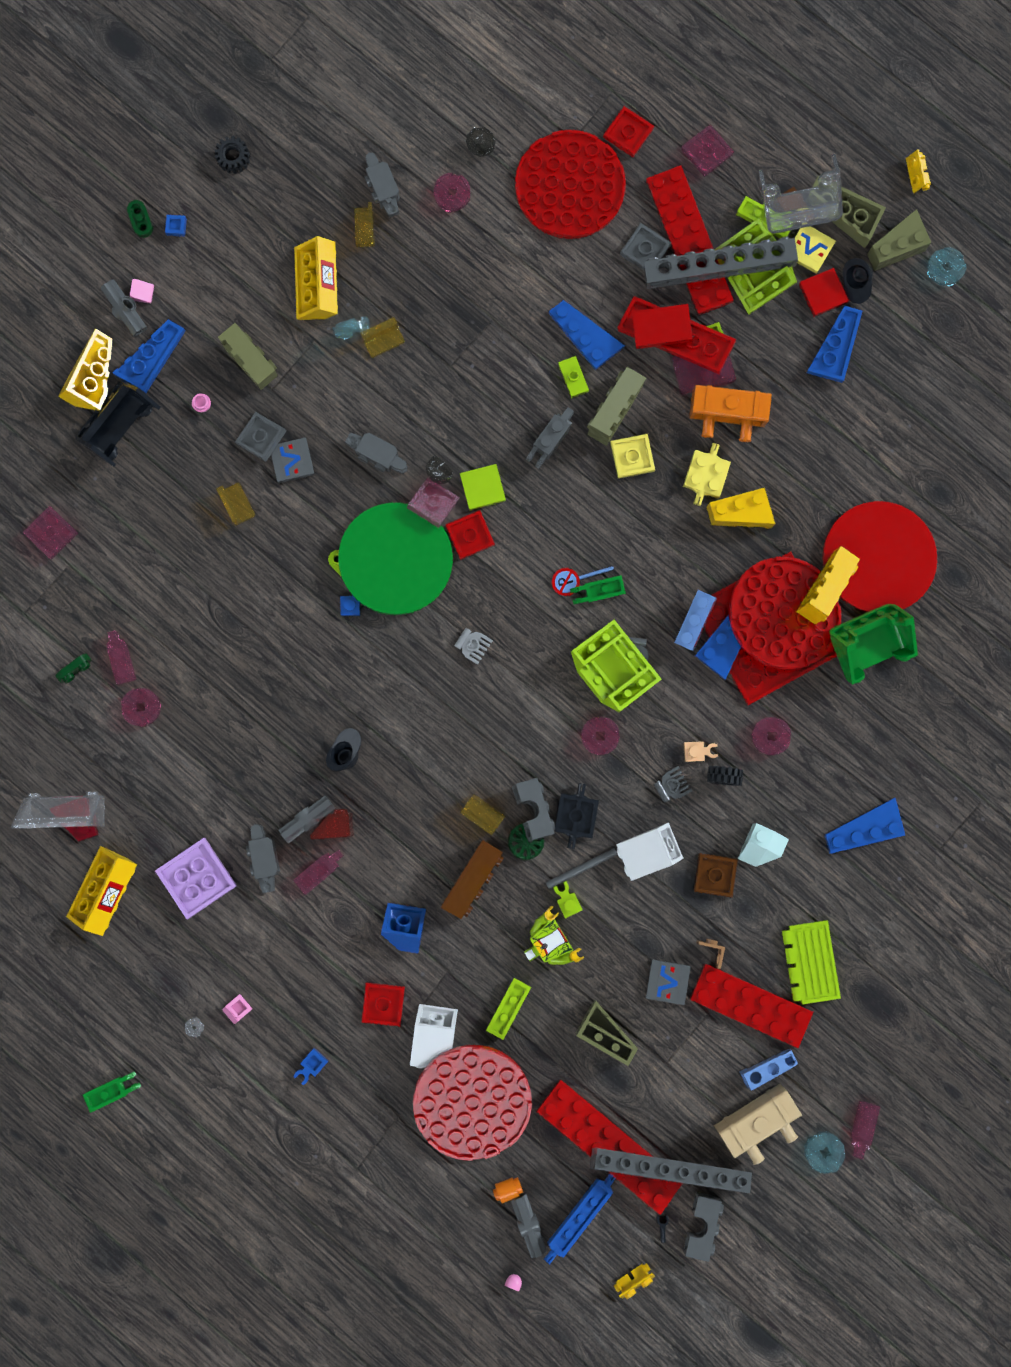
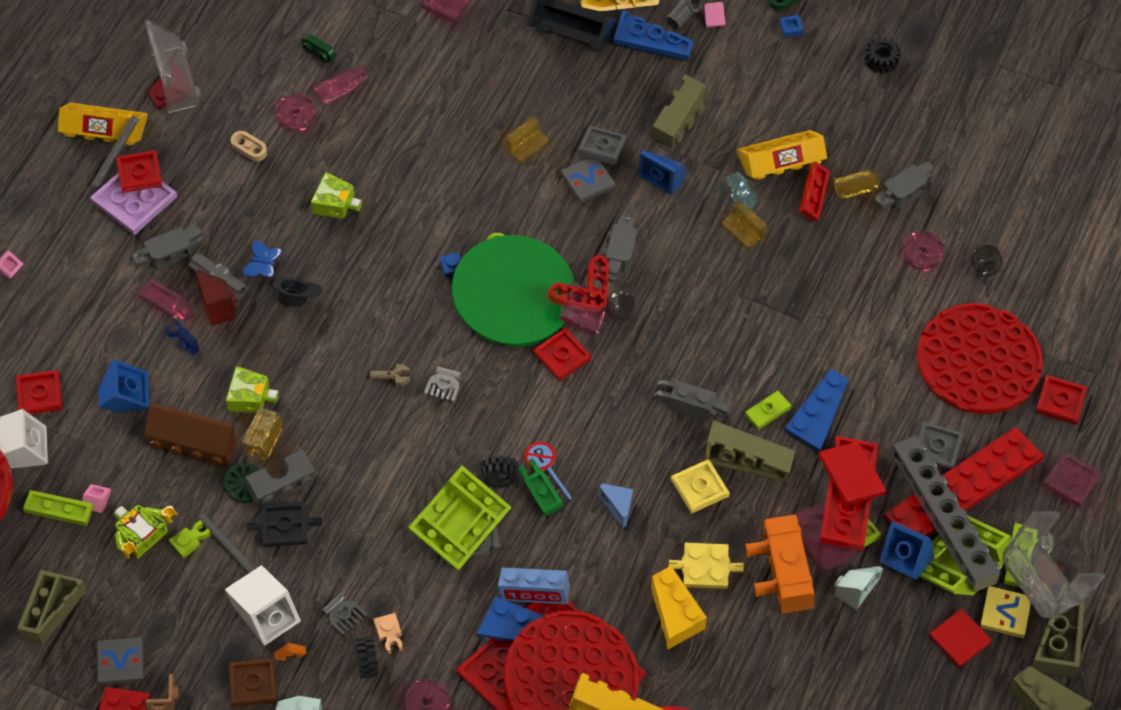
camera: 75 degrees right, 25 degrees down
bright pink plate [192,394,211,413] -> none
lime tile [460,464,506,511] -> none
clear pink plate [581,717,619,755] -> none
blue wing [806,306,862,383] -> none
black piece [843,258,873,304] -> none
none -> bright pink slope [83,484,111,513]
none -> dark grey bar [92,115,139,188]
none -> red tile [116,150,163,193]
none -> clear blue plate [164,319,199,355]
none -> lime torso [226,366,279,412]
none -> tan plate [231,131,267,161]
none -> blue piece [243,240,282,277]
none -> orange tile [274,643,307,661]
none -> lime torso [311,172,362,219]
none -> dark tan bar [370,364,410,387]
none -> black tyre [480,455,519,489]
none -> red beam [547,255,609,313]
none -> medium blue slope [599,484,633,528]
none -> blue slope [638,150,686,195]
none -> red plate [799,161,830,222]
none -> light aqua slope [834,566,883,610]
none -> blue slope [879,521,934,579]

